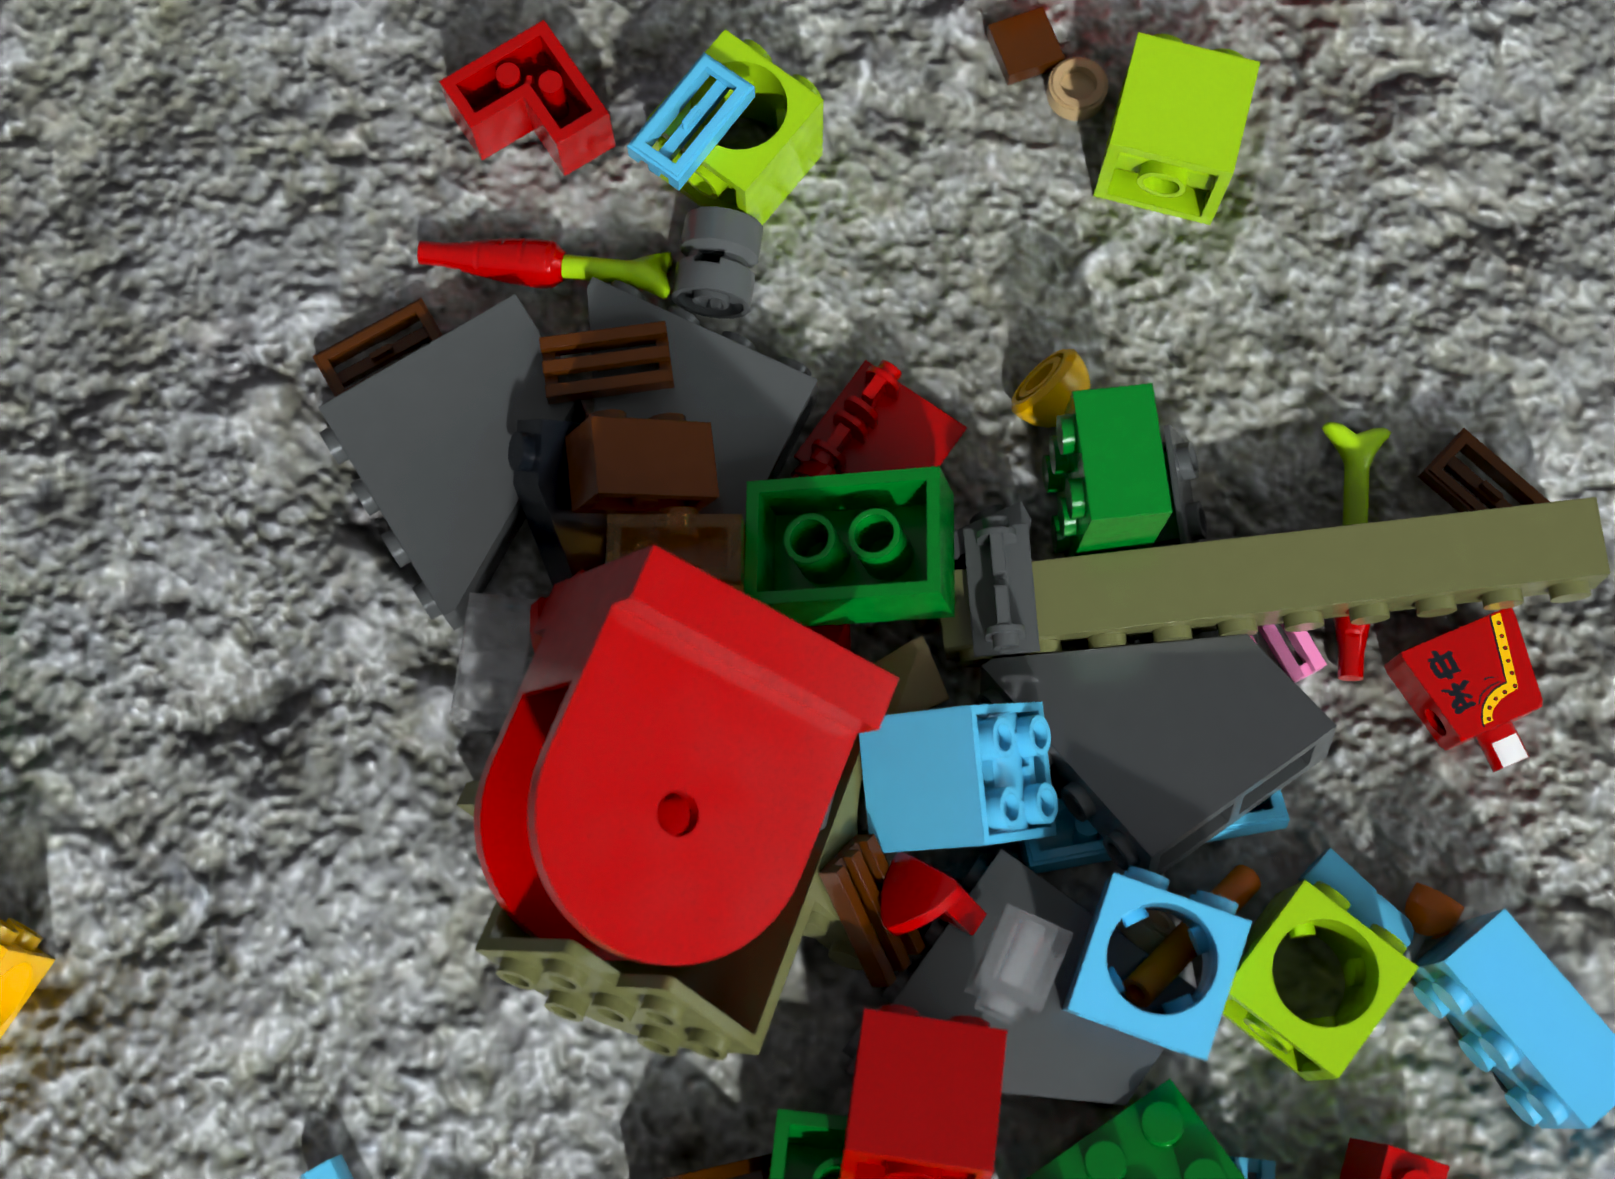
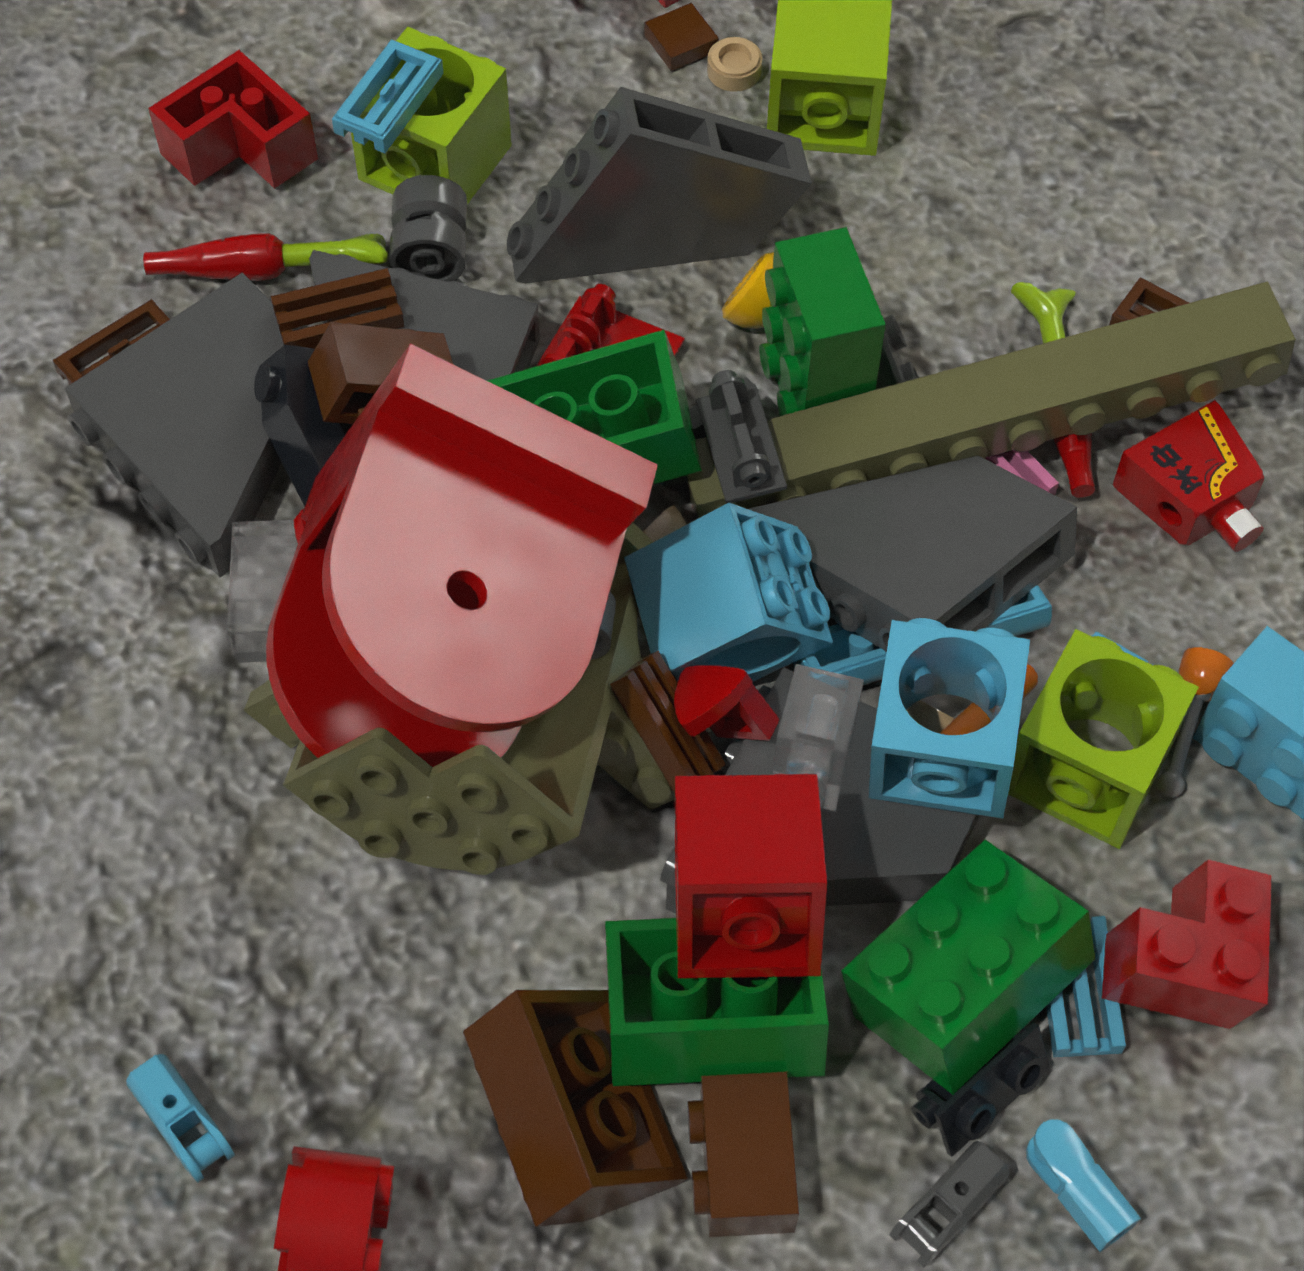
camera: 10 degrees left, 15 degrees down
none -> dark grey slope [506,87,812,284]

